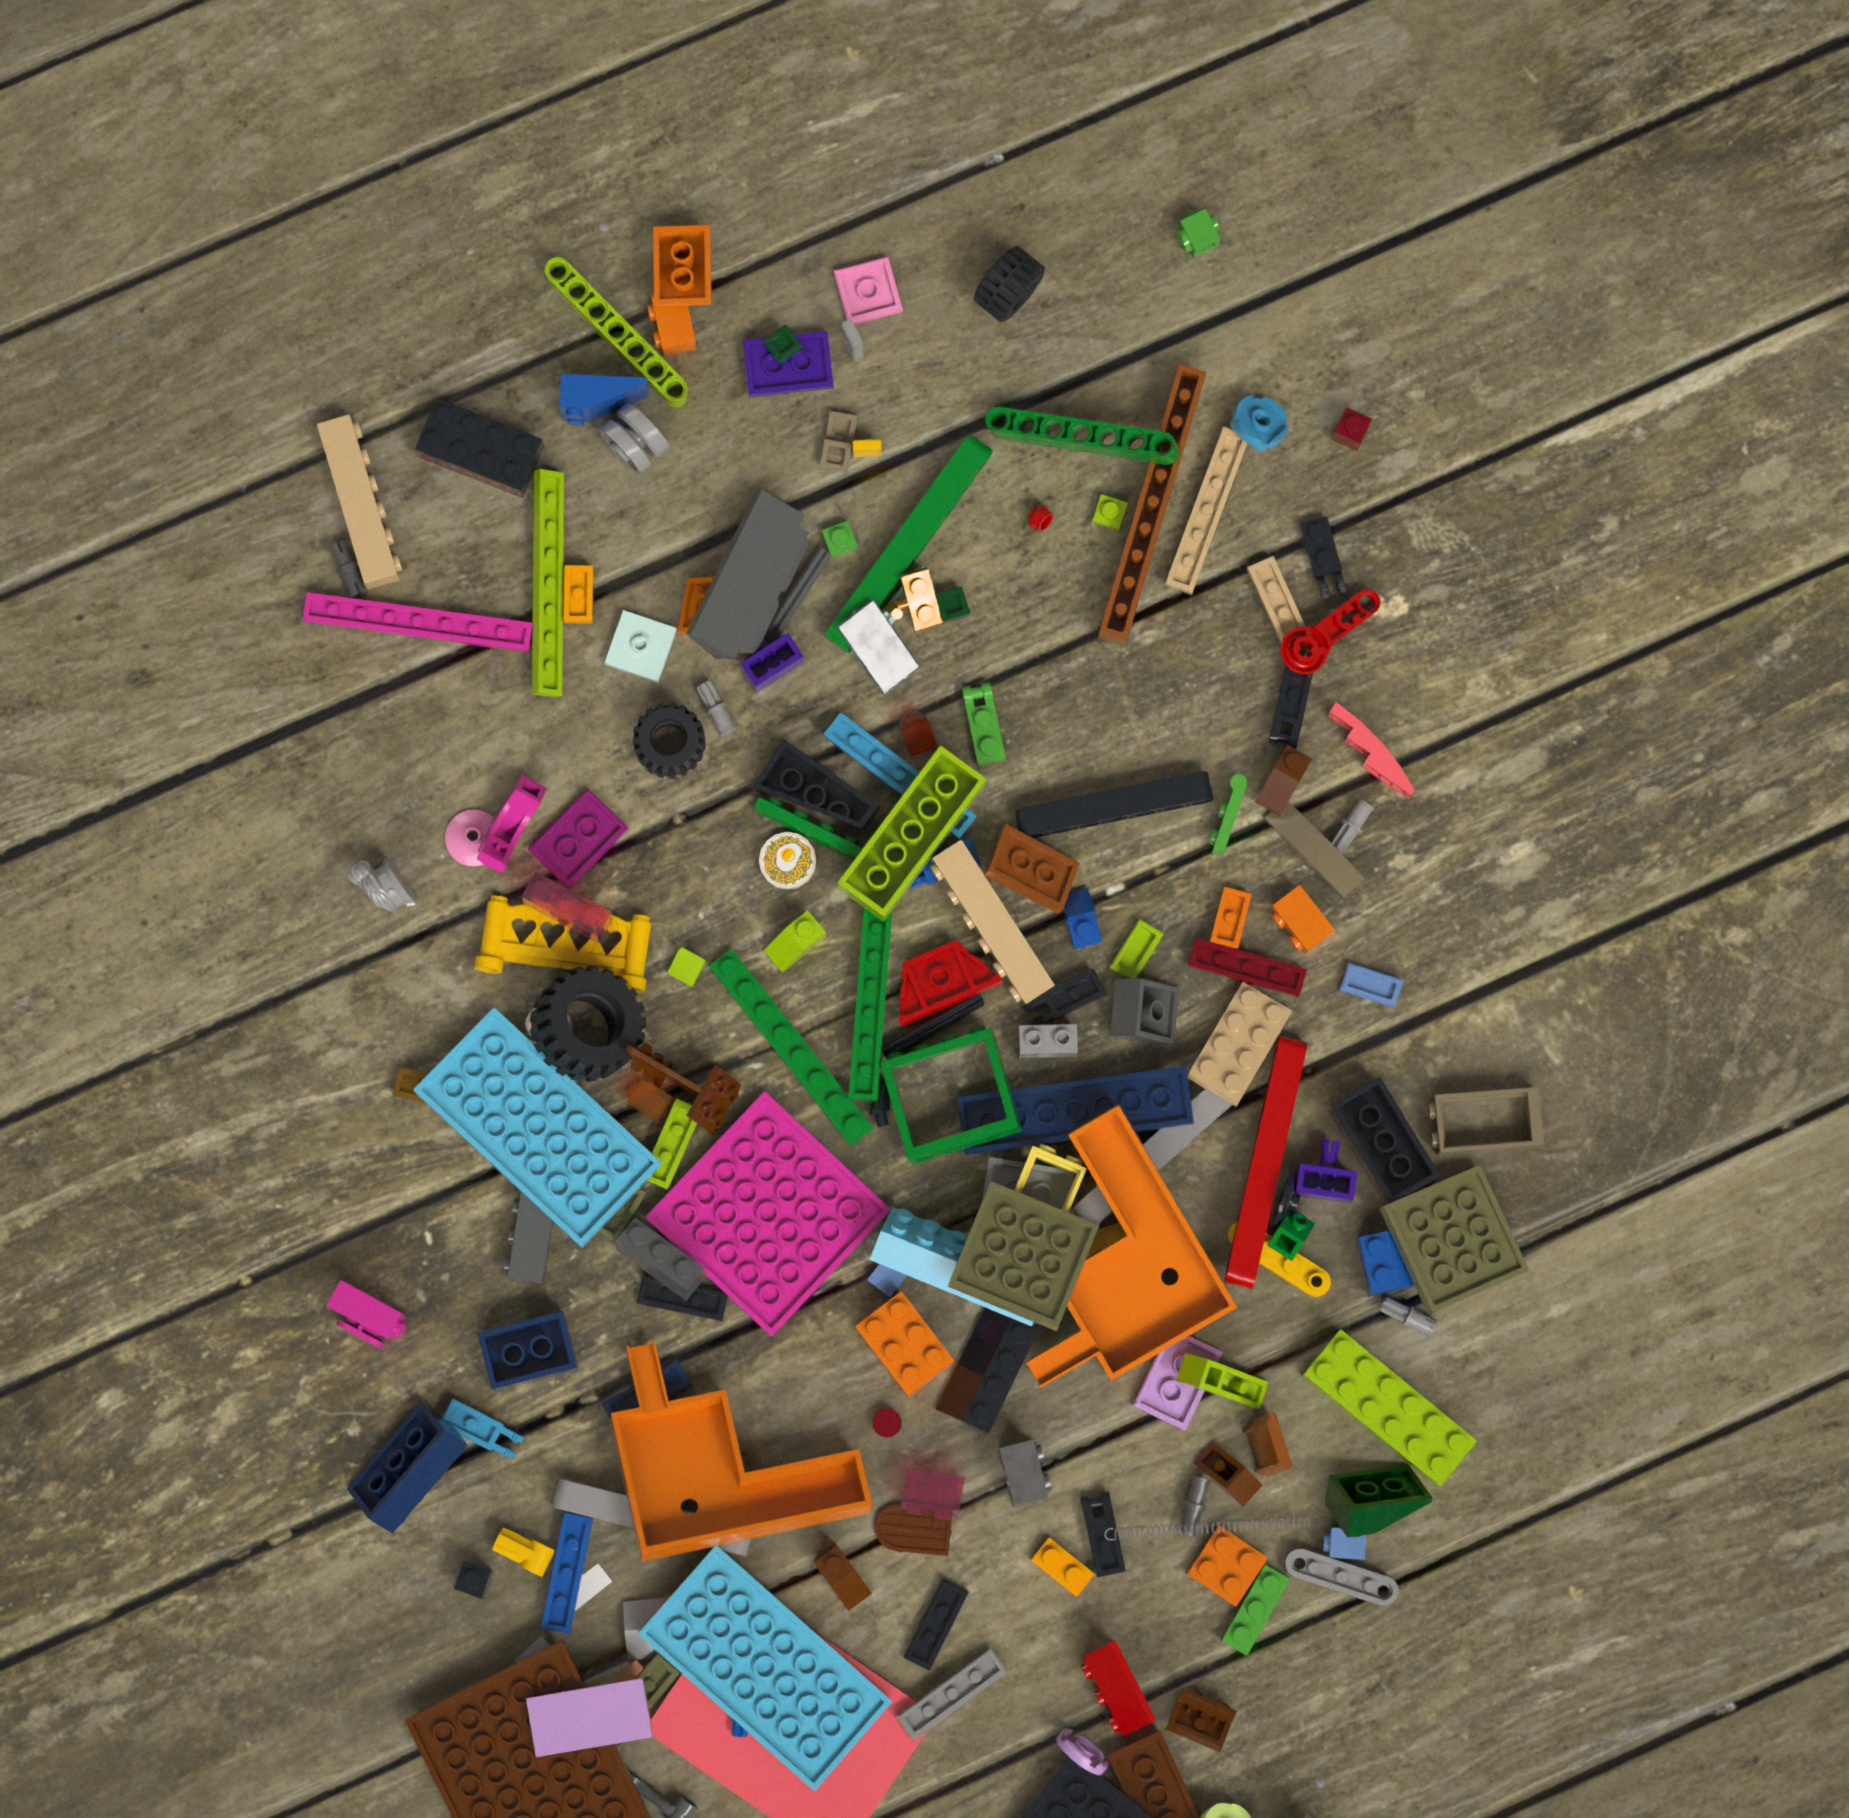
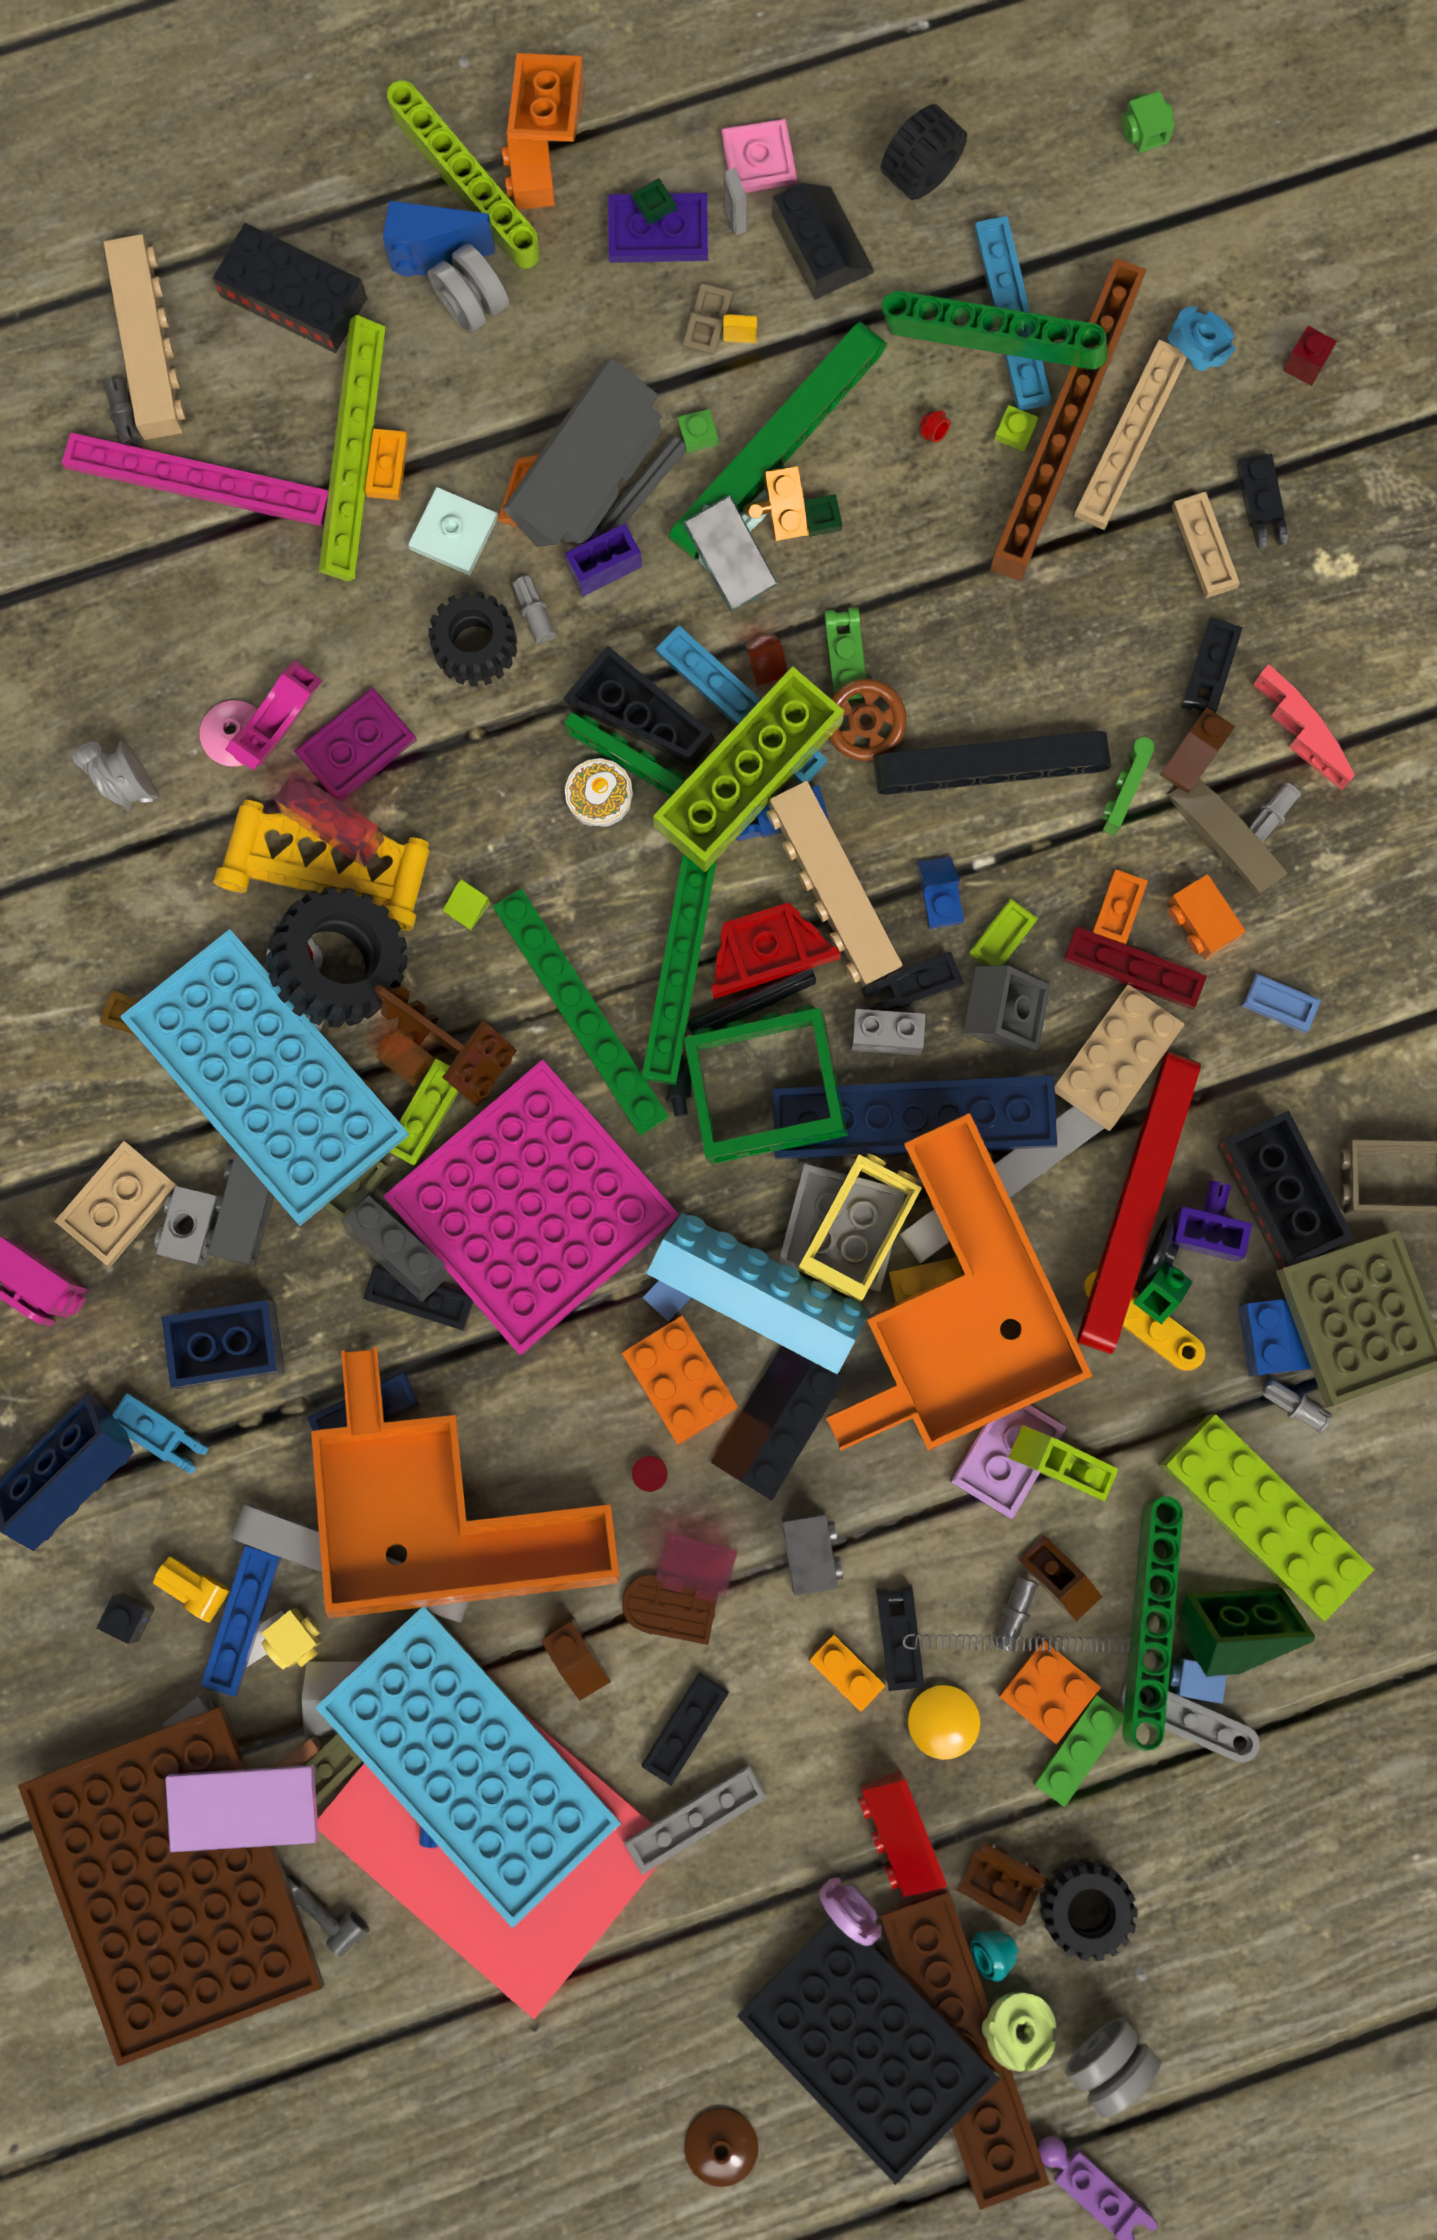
camera: 10 degrees right, 0 degrees up
lime slope [764,910,826,973] -> none
olive plate [948,1181,1099,1331] -> none
dark orange plate [984,824,1080,914] -> none
dark orange slope [1242,1412,1292,1476] -> none
red beam [1280,589,1381,674] -> none
none -> tan plate [54,1141,179,1267]
none -> light grey brick [154,1186,218,1267]
none -> light yellow brick [261,1608,322,1670]
none -> black slope [772,183,874,300]
none -> dark orange plate [829,679,907,761]
none -> yellow dish [907,1685,980,1759]
none -> teal cone [970,1931,1018,1982]
none -> dark azure plate [974,216,1051,411]
none -> black tyre [1040,1859,1138,1961]
none -> green beam [1122,1496,1183,1751]

